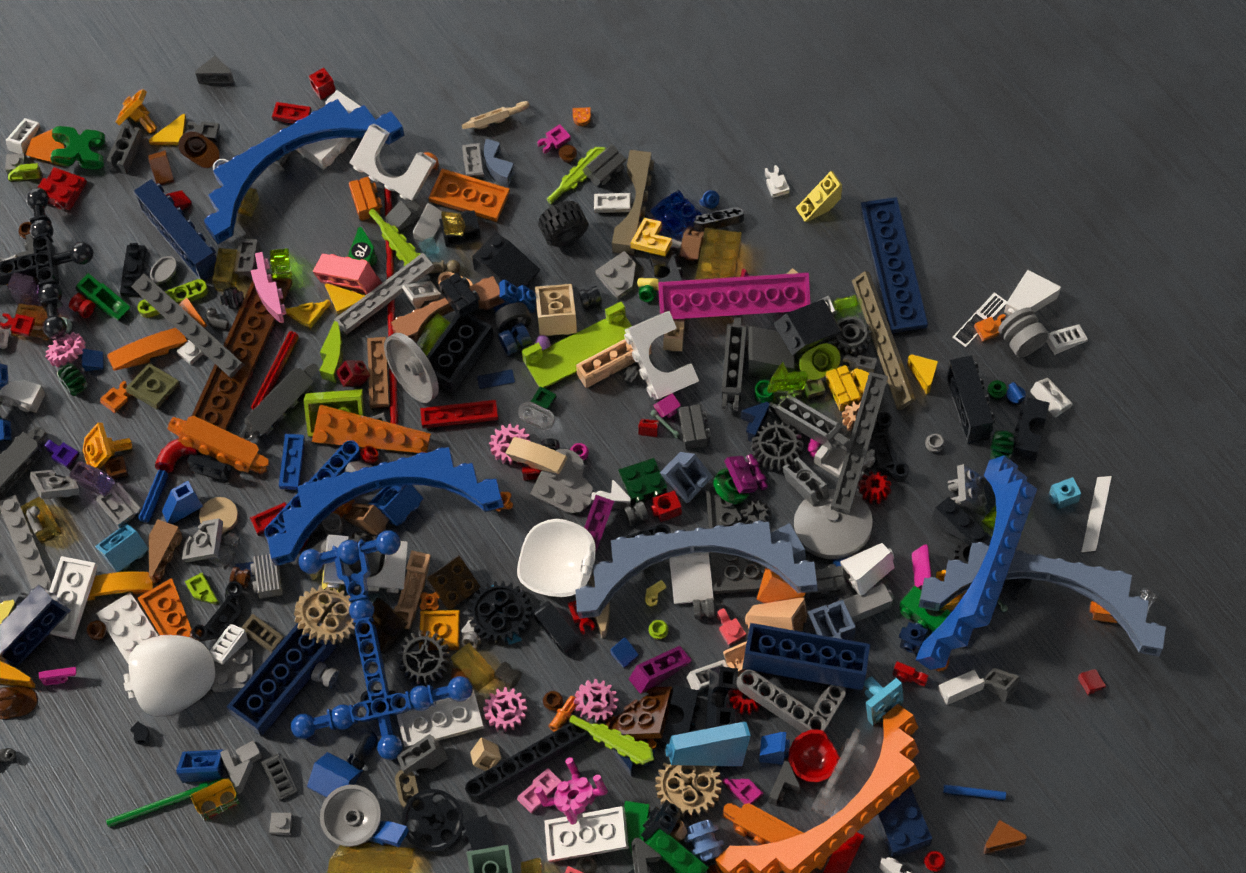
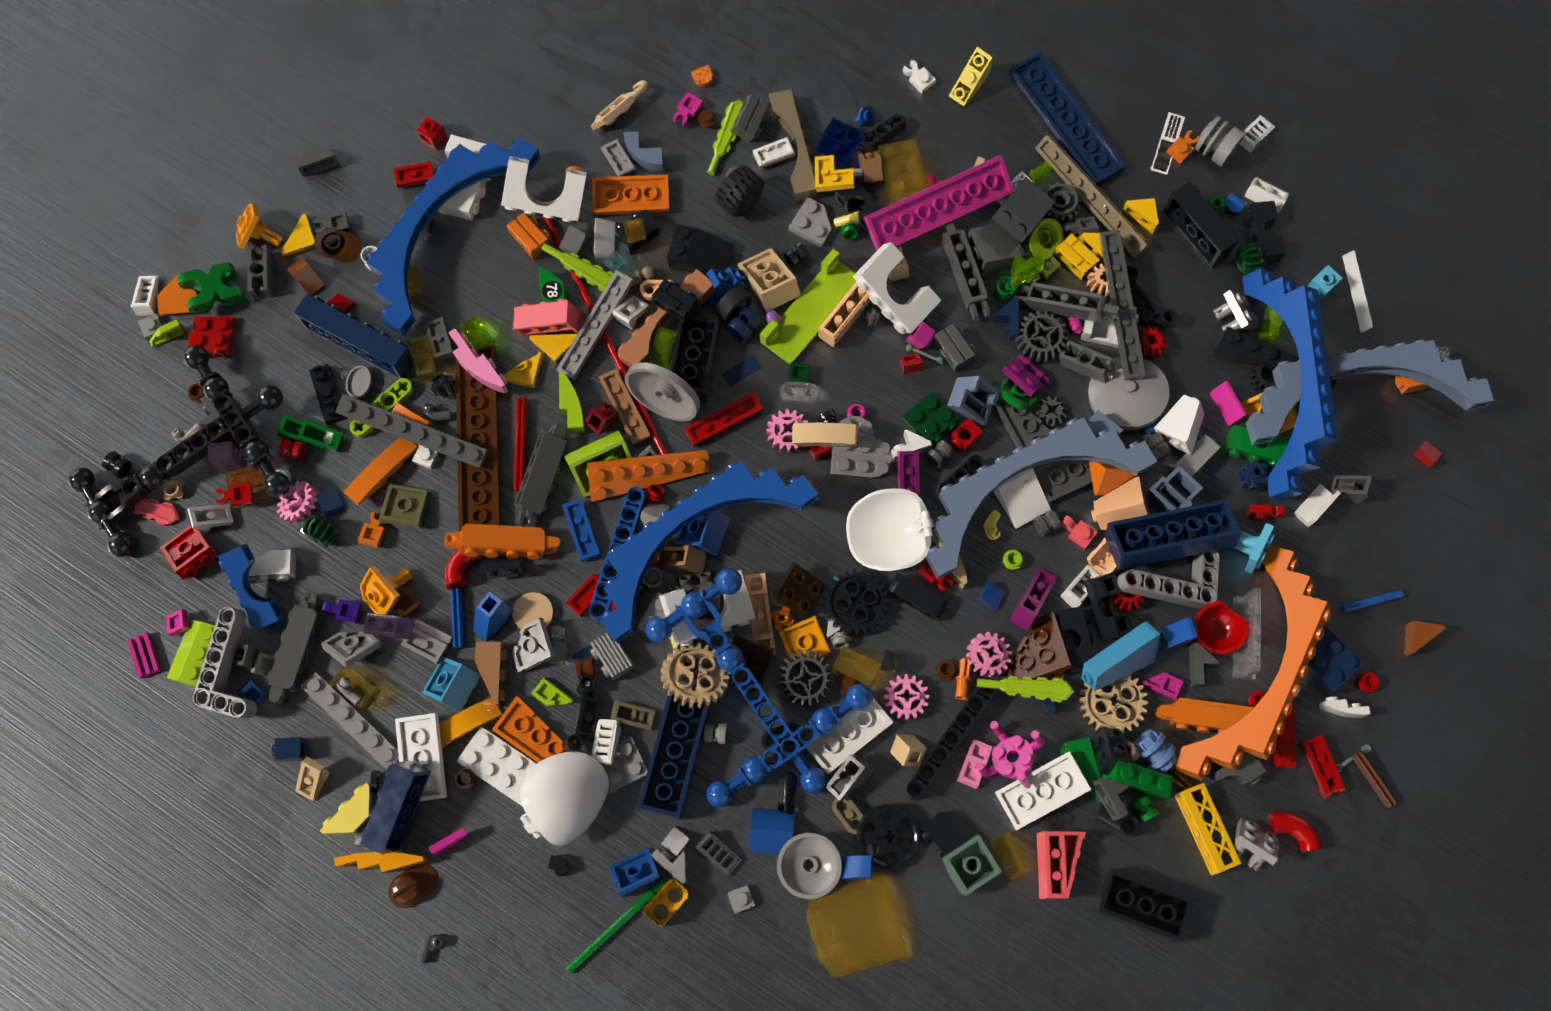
camera: 25 degrees left, 10 degrees up
light grey plate [925,434,945,453] -> none
white slope [1004,270,1061,316] -> none

